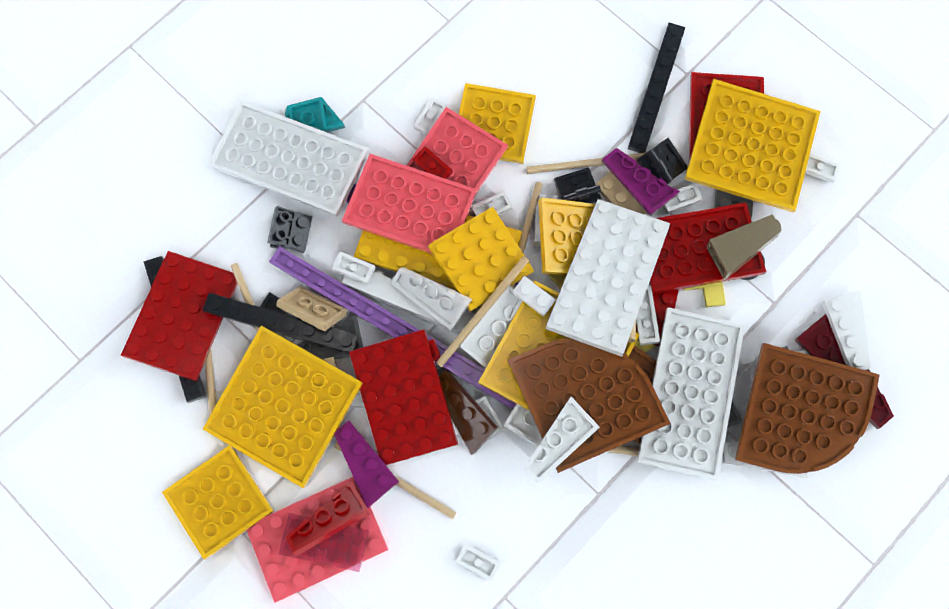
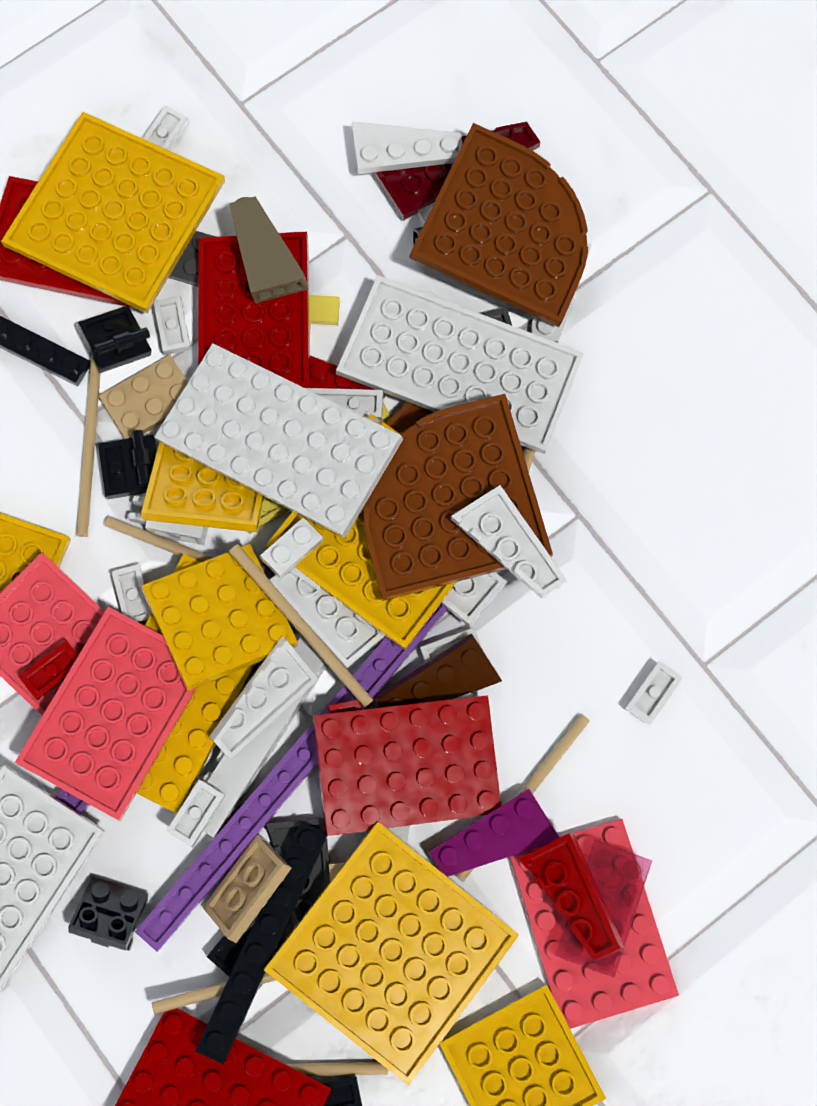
camera: 85 degrees left, 0 degrees up
magenta wing [602,148,680,216] -> none

